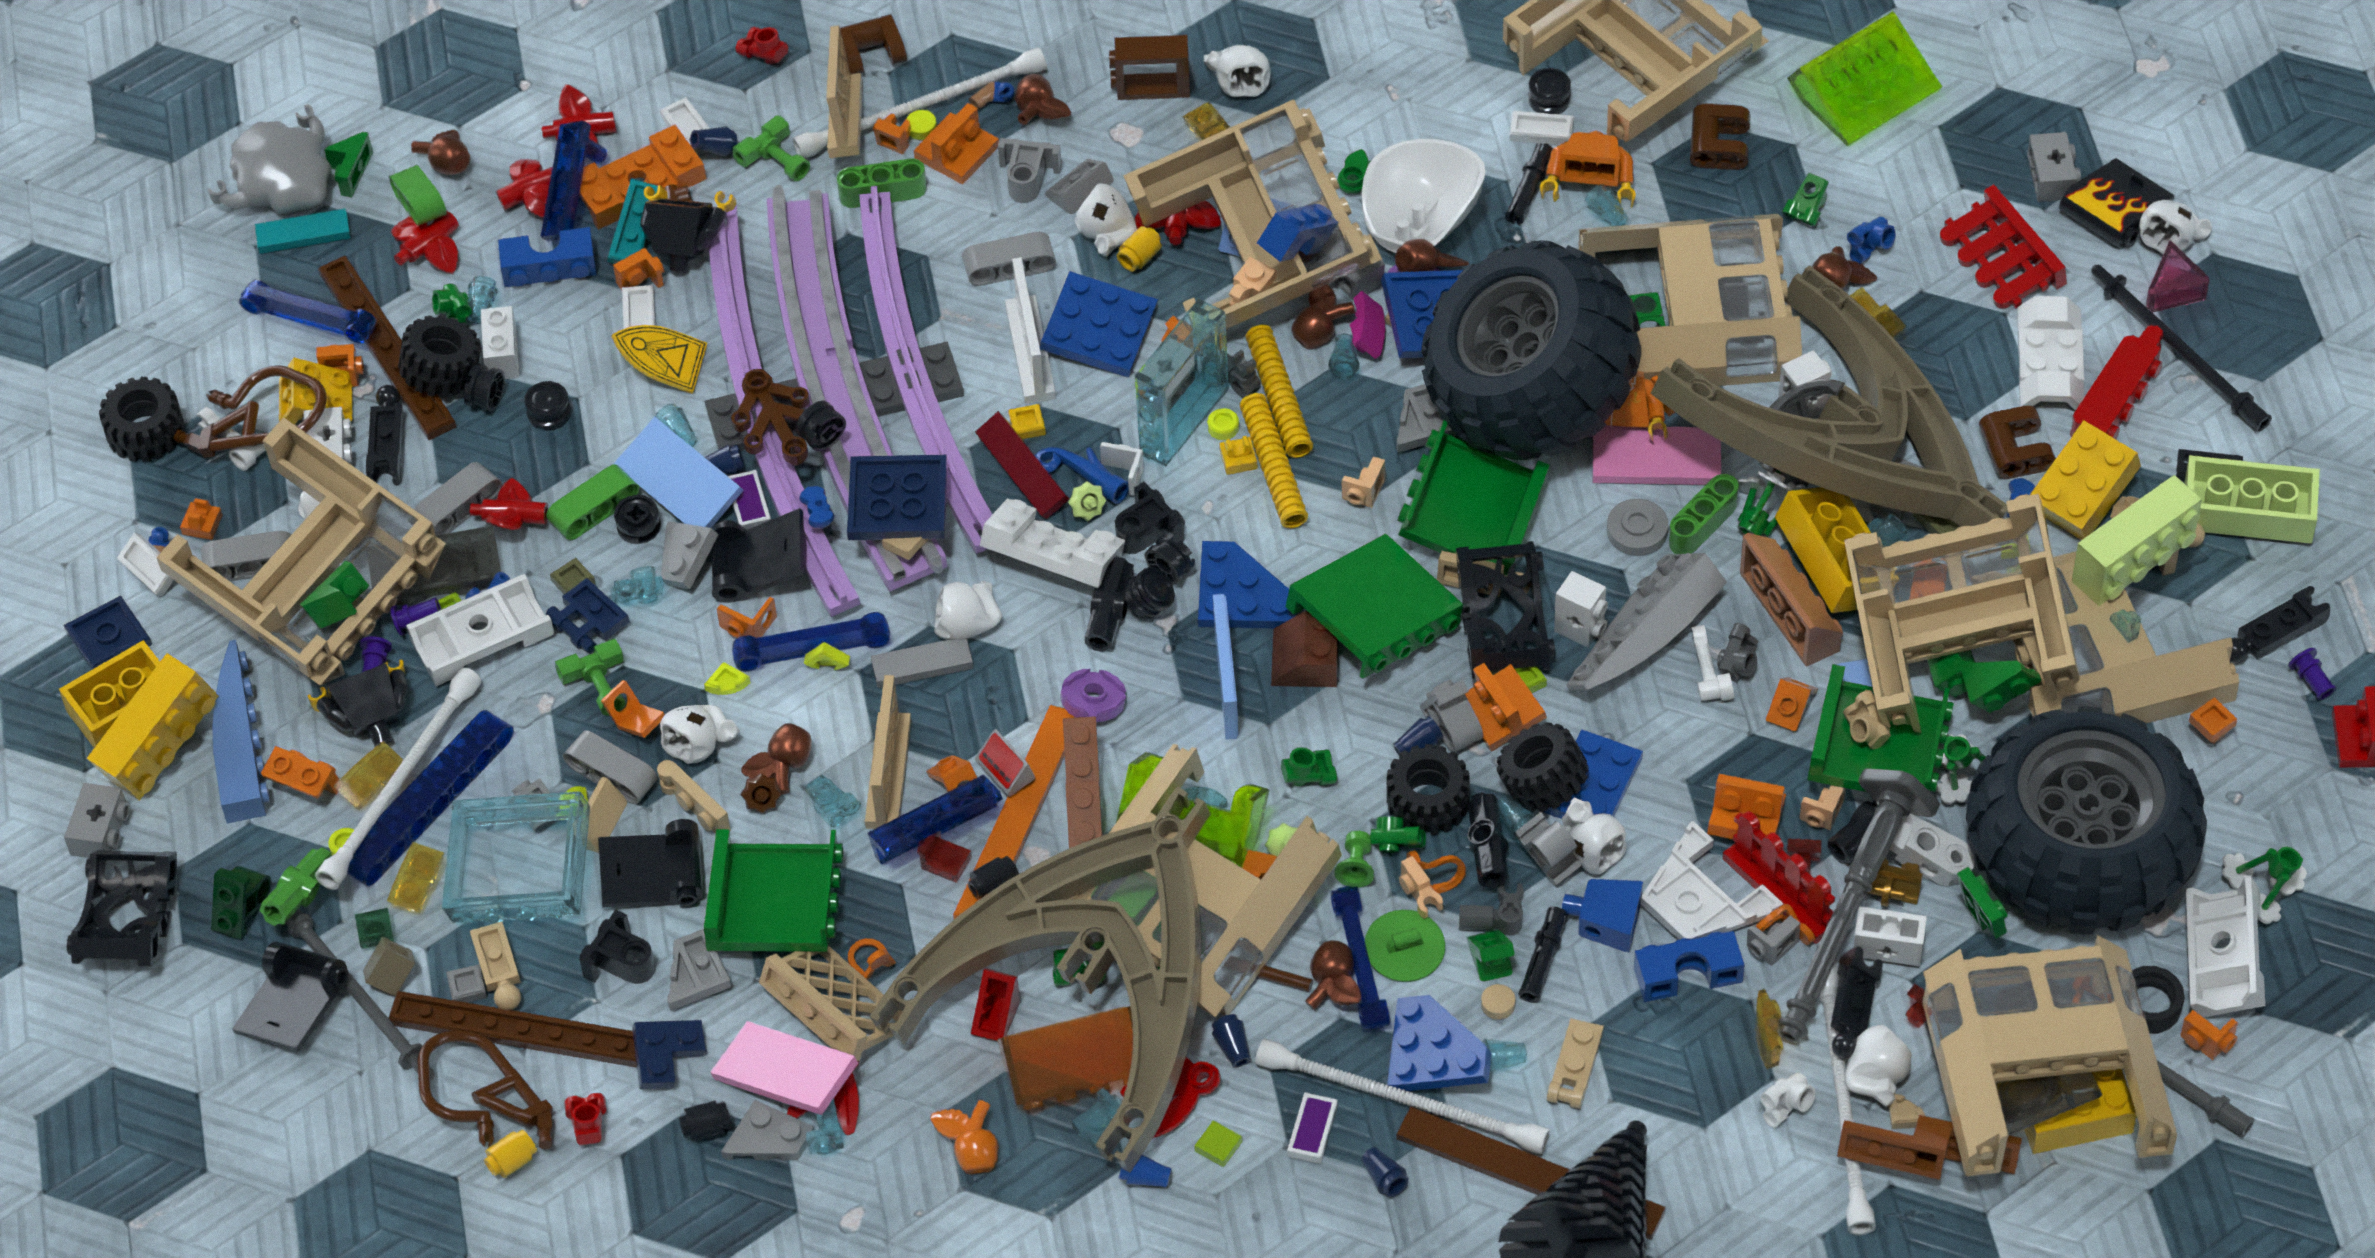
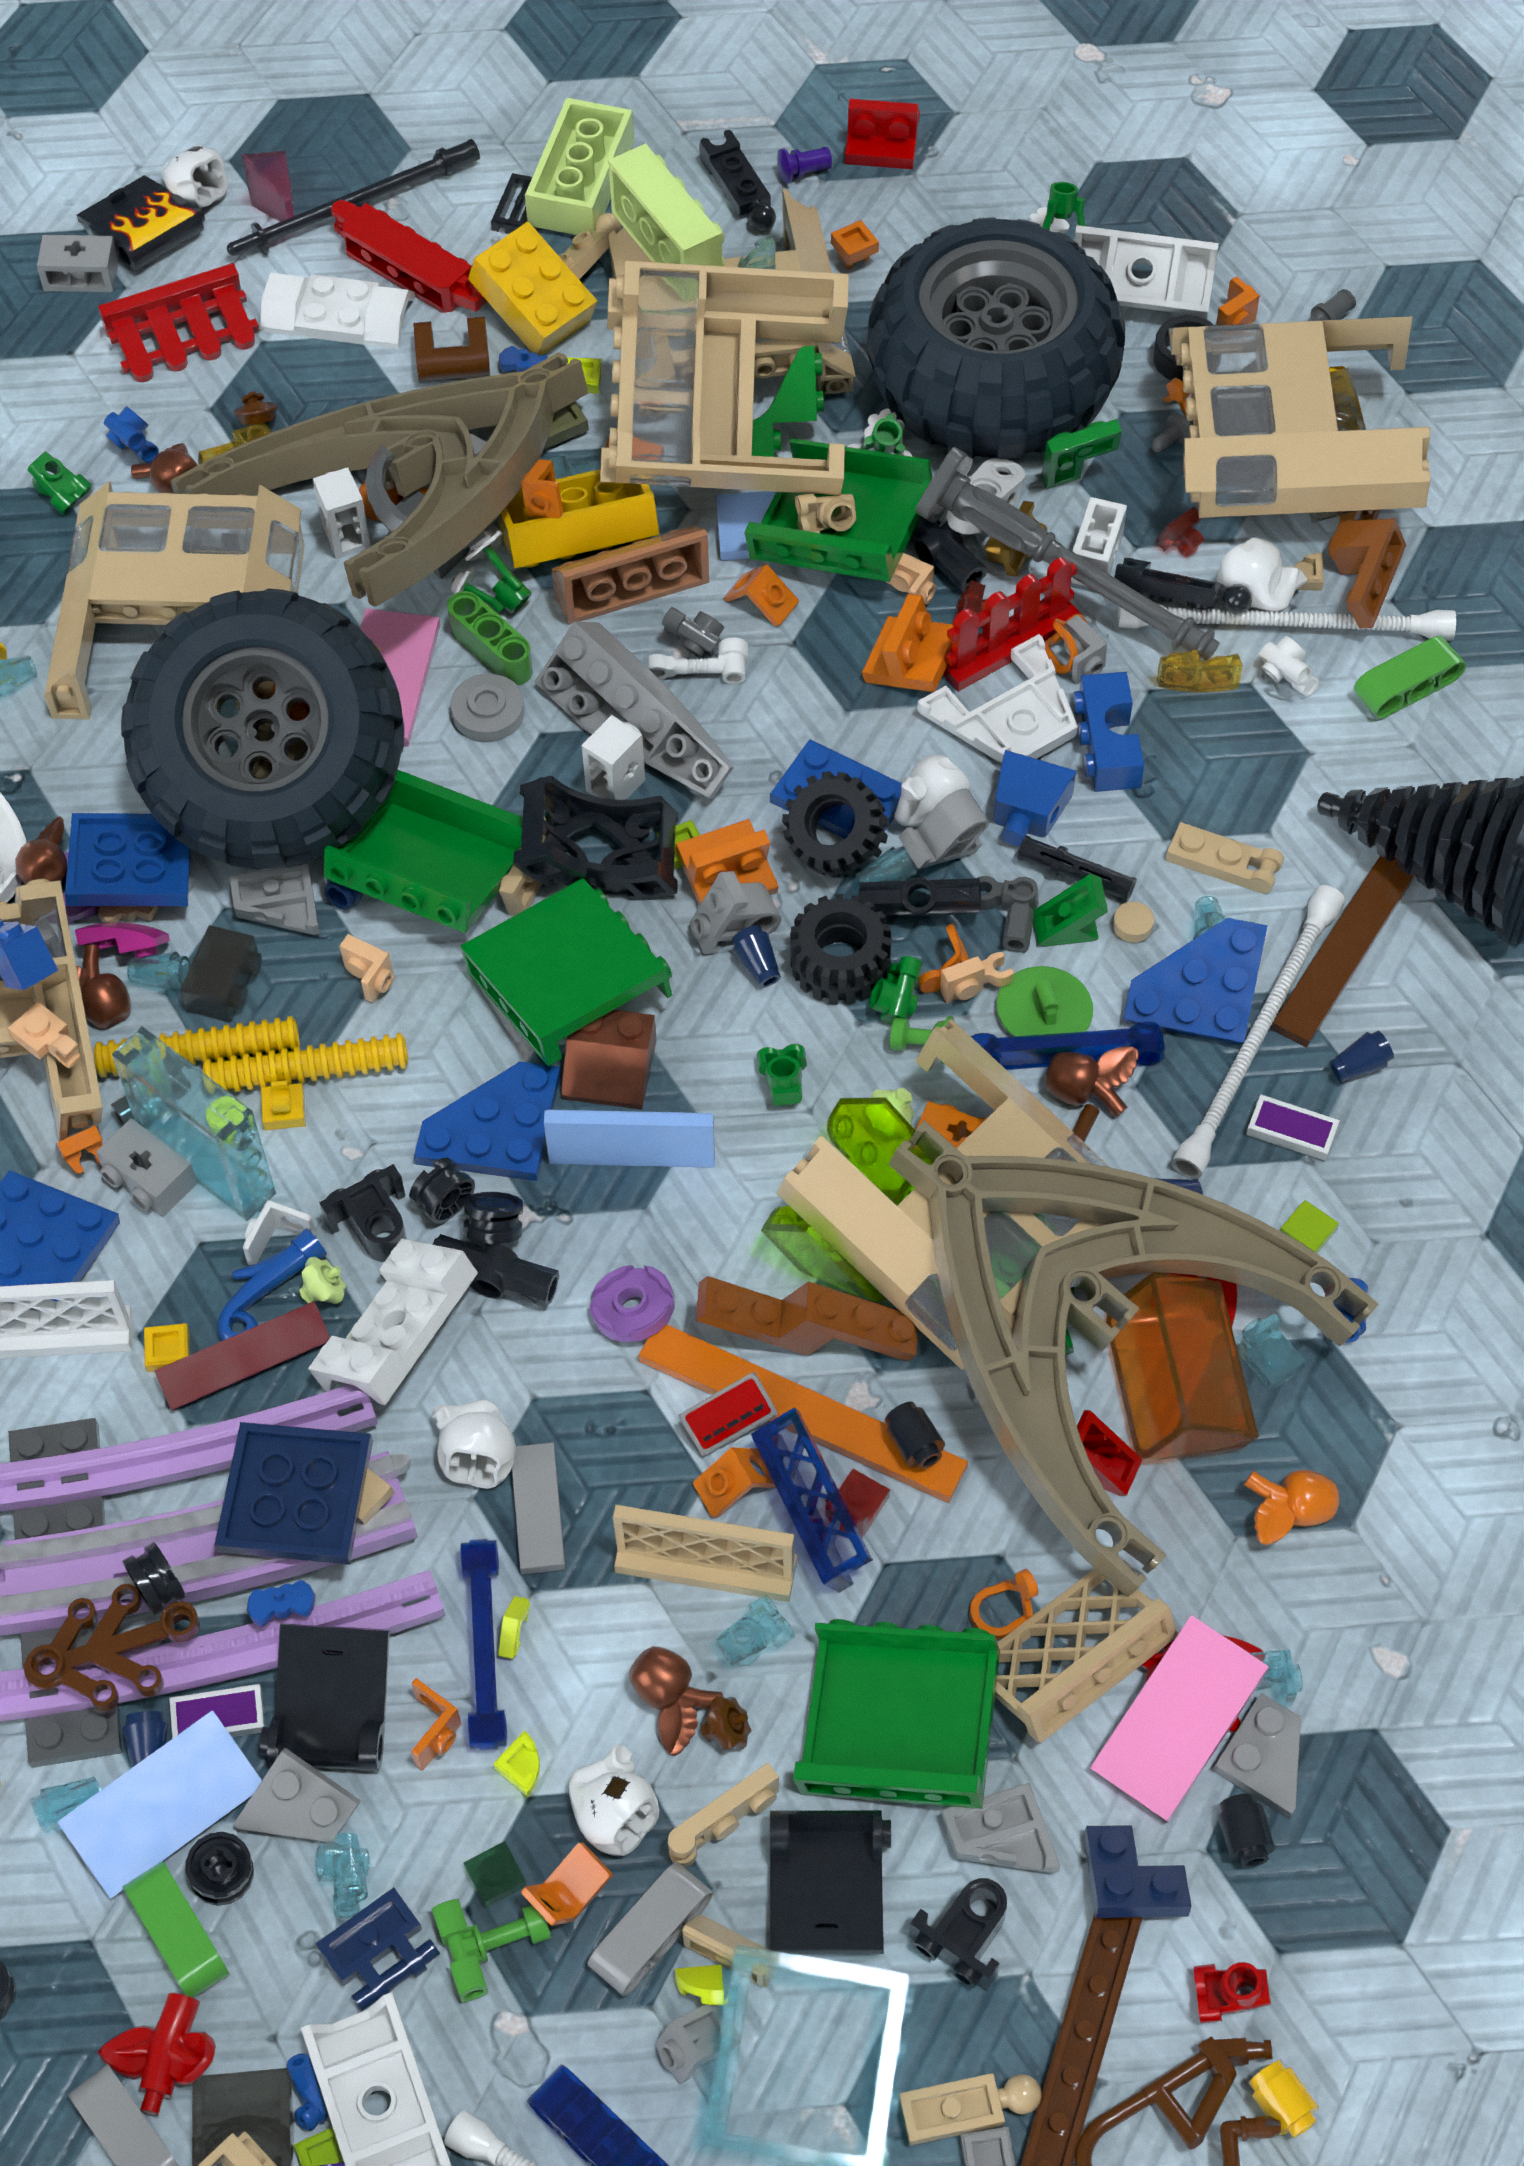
camera: 85 degrees left, 5 degrees up
olive tile [550,557,596,594] -> none
none -> clear smoke brick [180,925,262,1023]
none -> reddish brown hat [234,391,278,428]
none -> clear green plate [463,1841,527,1908]
none -> orange bracket [521,459,563,518]
none -> bright green beam [1354,636,1467,719]

